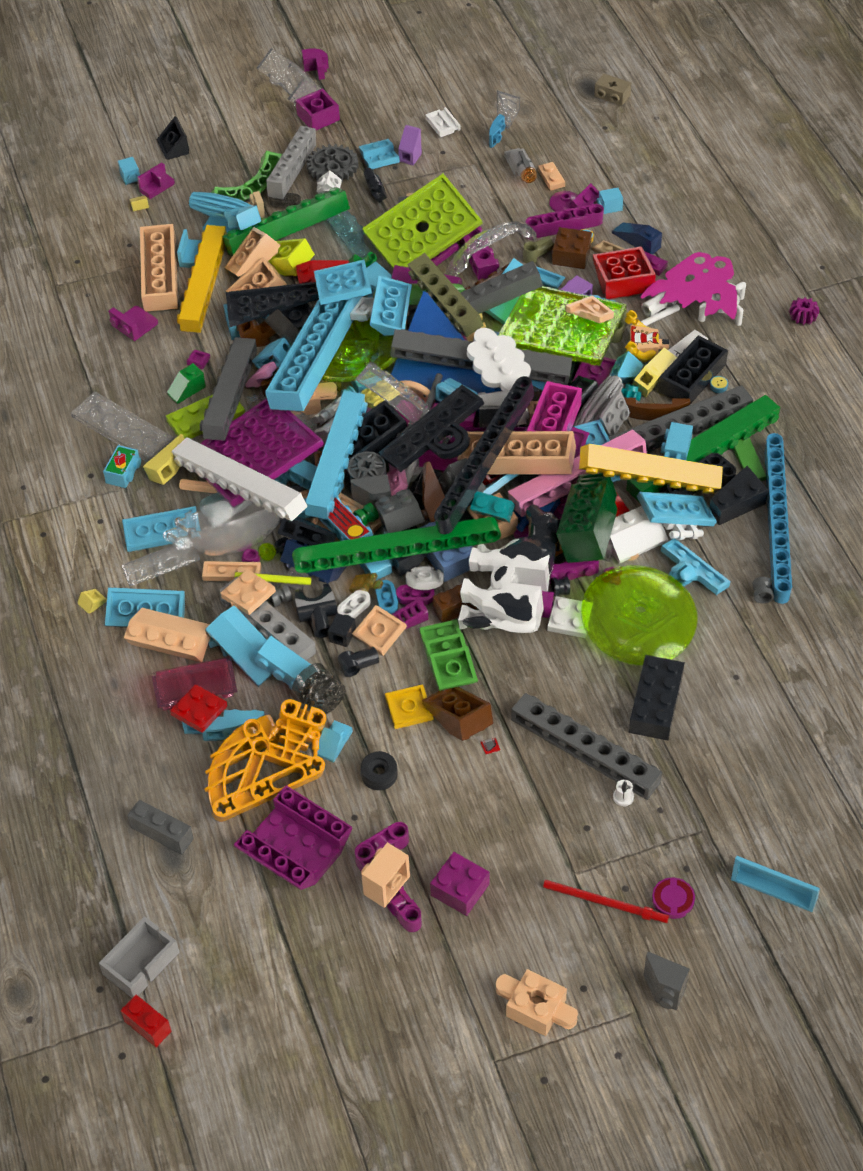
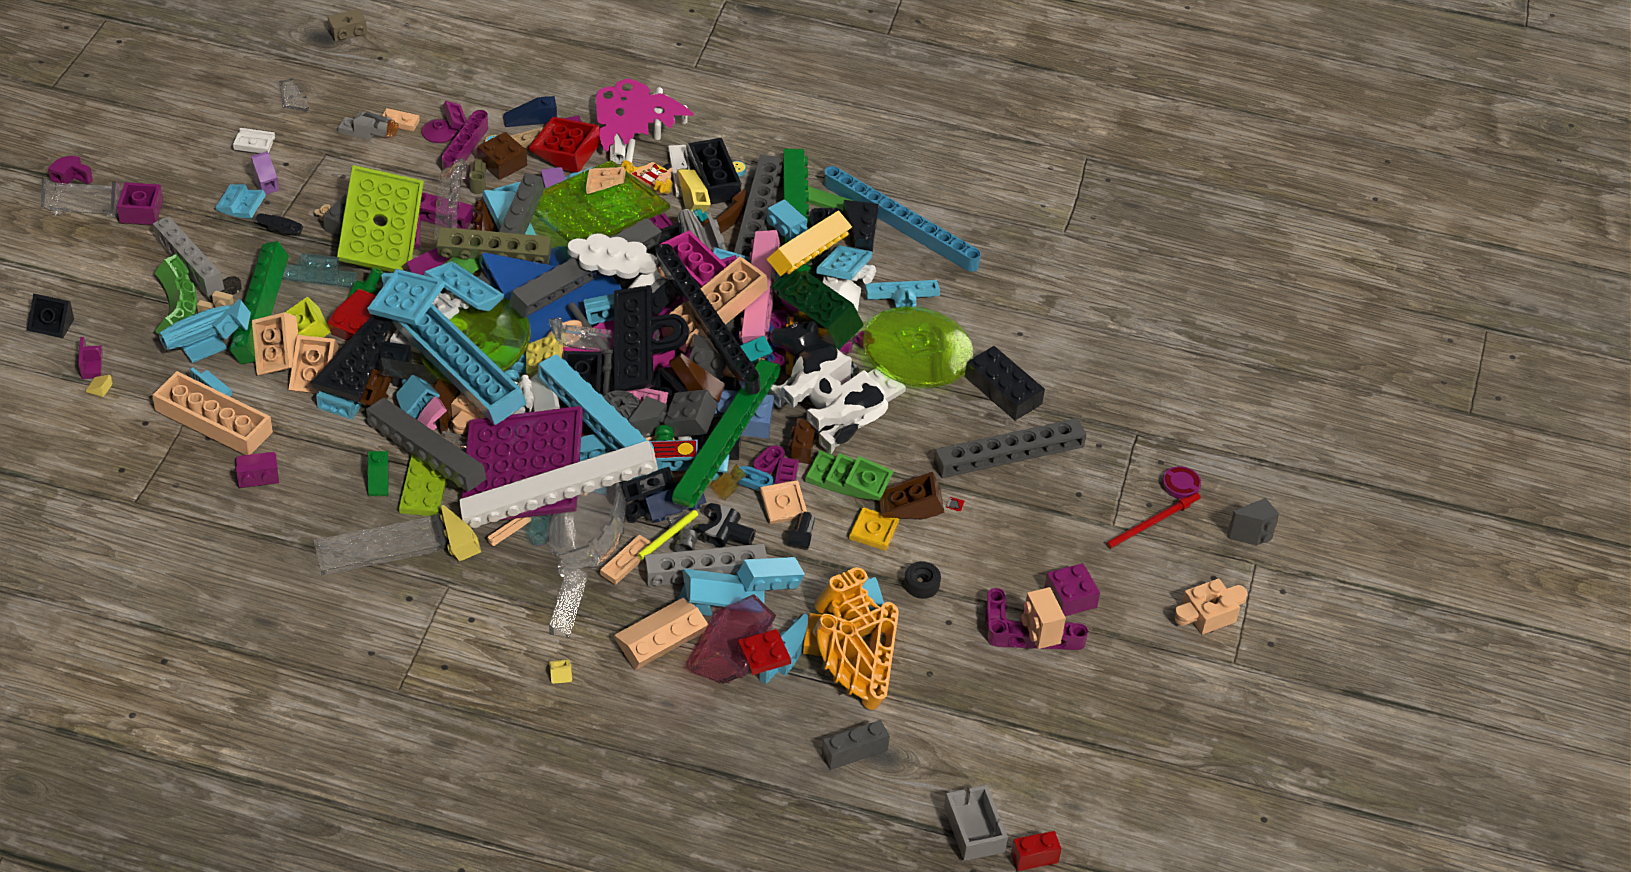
camera: 60 degrees left, 5 degrees down
brick [103,445,141,488] -> none
medium azure slope [105,588,185,627] -> none
medium azure brick [118,157,140,185] -> none
medium azure tile [122,506,202,552] -> none
yellow brick [177,225,227,333] -> none
magenta tile [187,349,210,370] -> none
light nougat plate [221,569,276,615] -> none
magenta slope [234,785,352,890] -> none
magenta plate [241,549,261,562] -> none
clear neon green plate [258,543,276,561] -> none
clear smoke wheel [292,663,346,714] -> none
dark grey gear [306,144,359,183] -> none
white brick [316,170,342,193] -> none
black brick [328,613,356,647] -> none
white plate [337,590,371,618] -> none
white tile [406,566,444,590] -> none
dark azure slope [489,114,506,148] -> none
medium azure brick [597,188,623,214] -> none
medium azure slope [609,351,644,383] -> none
white bush [613,780,634,806] -> none
medium azure slope [731,856,820,912] -> none
dark grey wheel [752,577,774,603] -> none
magenta gear [789,297,819,326] -> none

